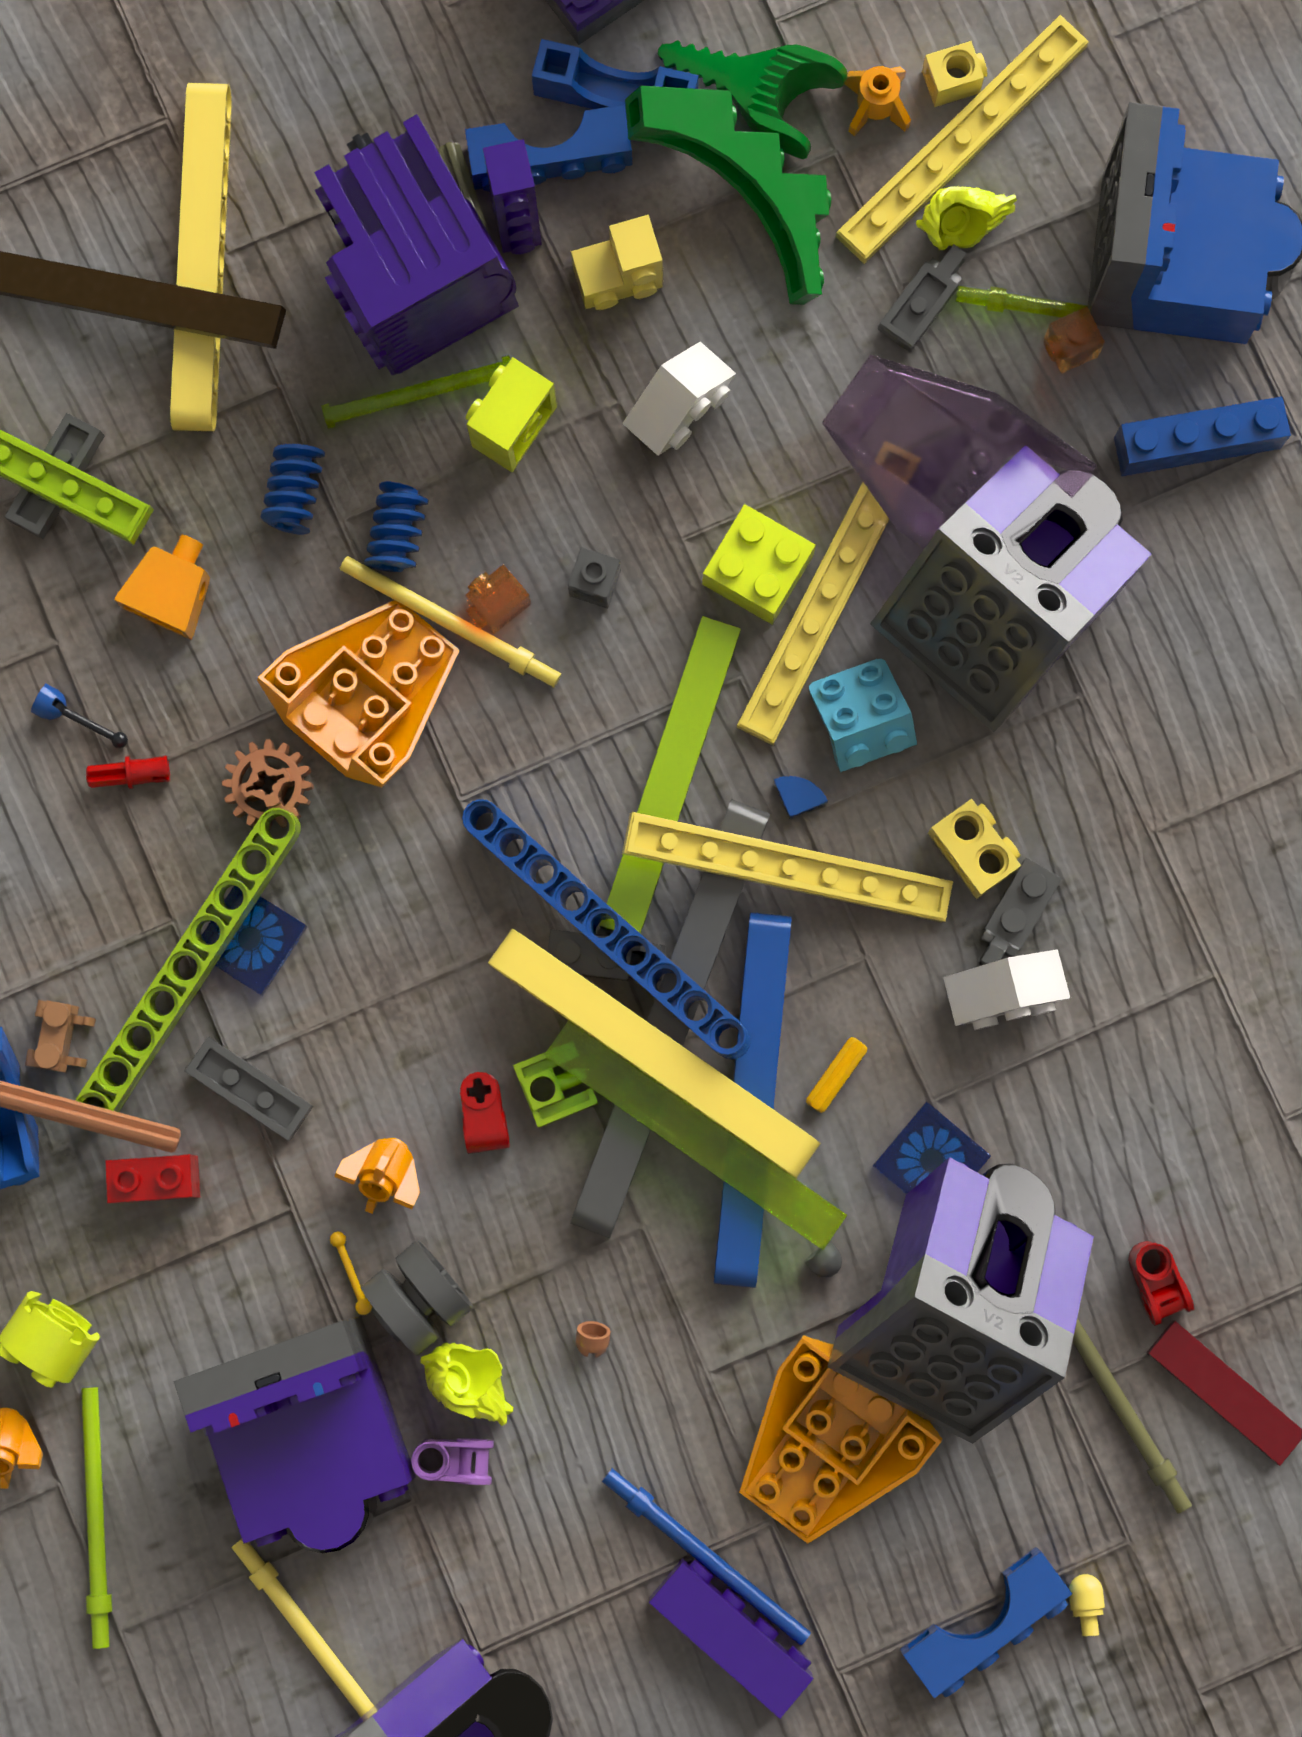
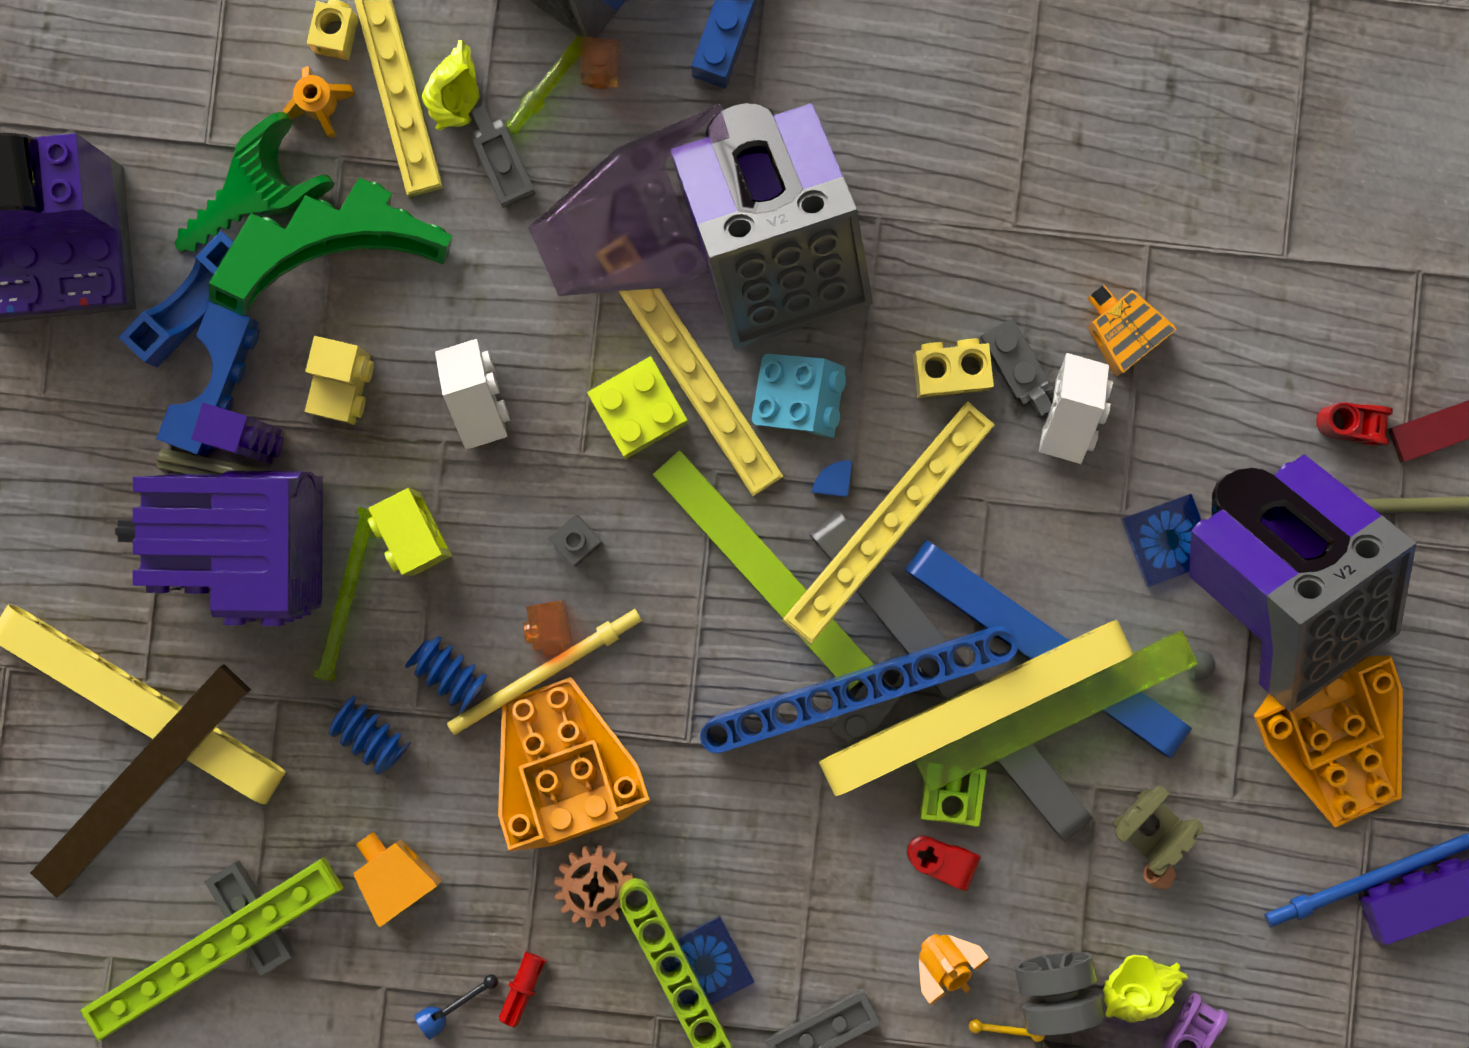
camera: 60 degrees left, 5 degrees up
yellow axle [806,1037,868,1113] -> none
none -> torso [1087,285,1177,377]
none -> olive piece [1112,786,1204,875]

